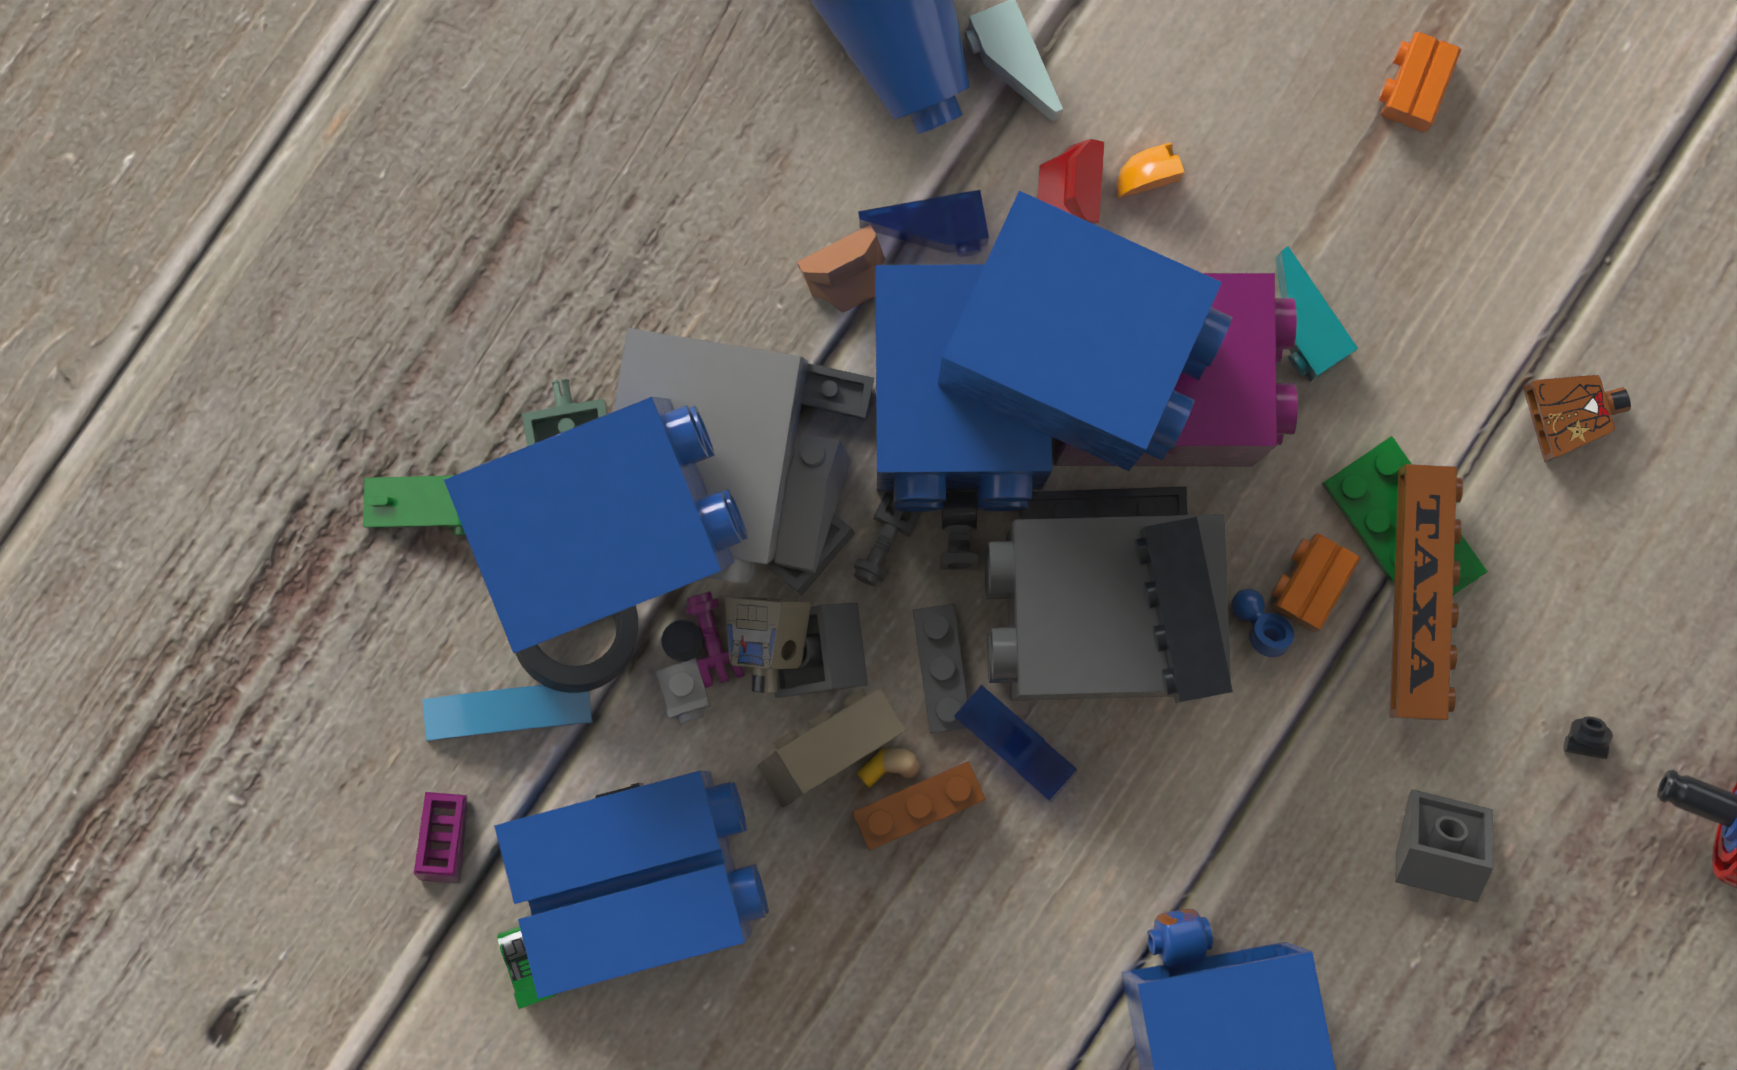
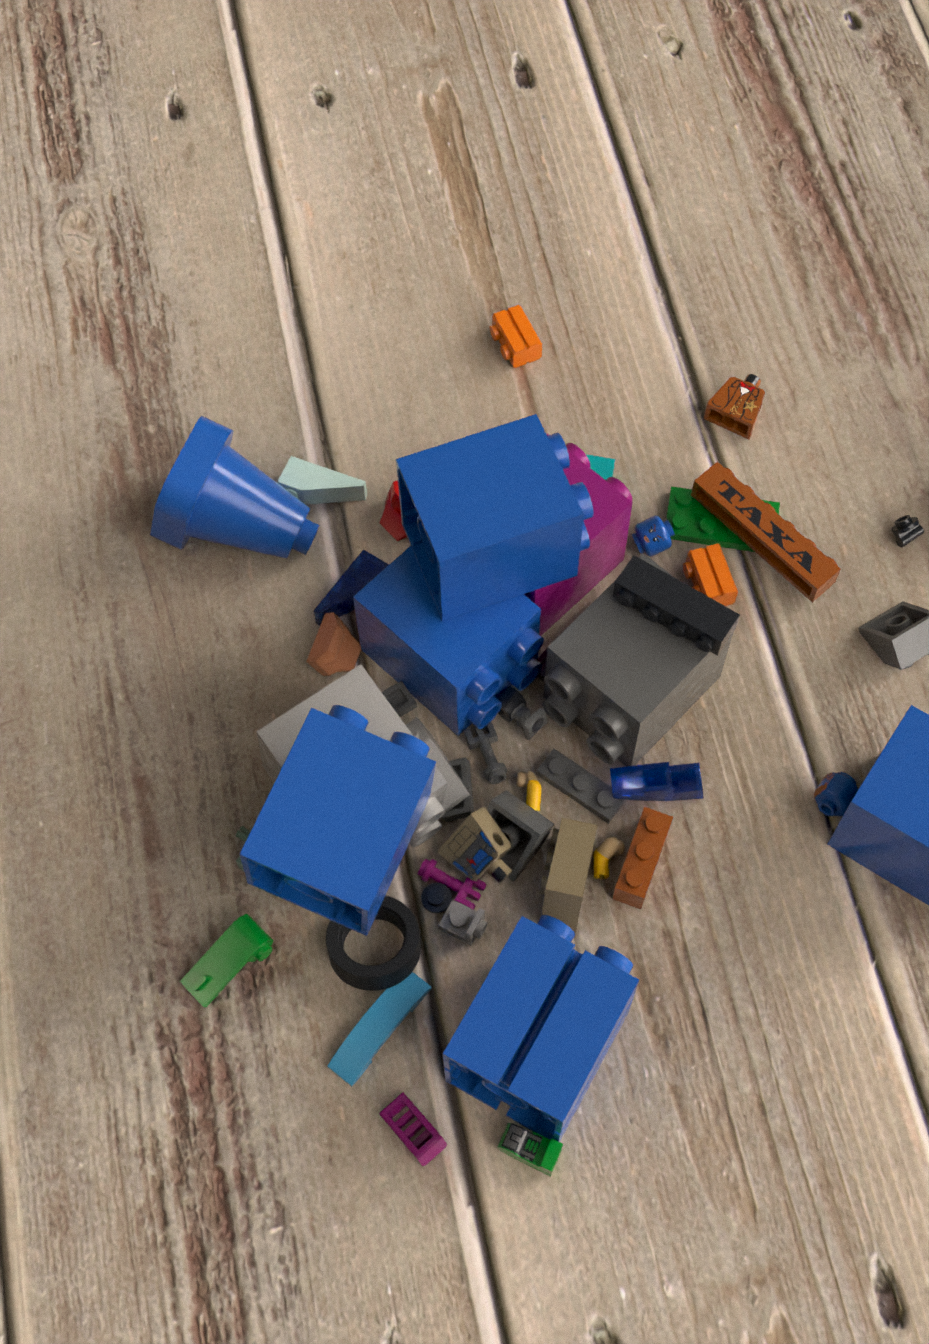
camera: 45 degrees left, 20 degrees down
none -> yellow arm [517,771,542,811]
none -> blue head [631,515,675,557]

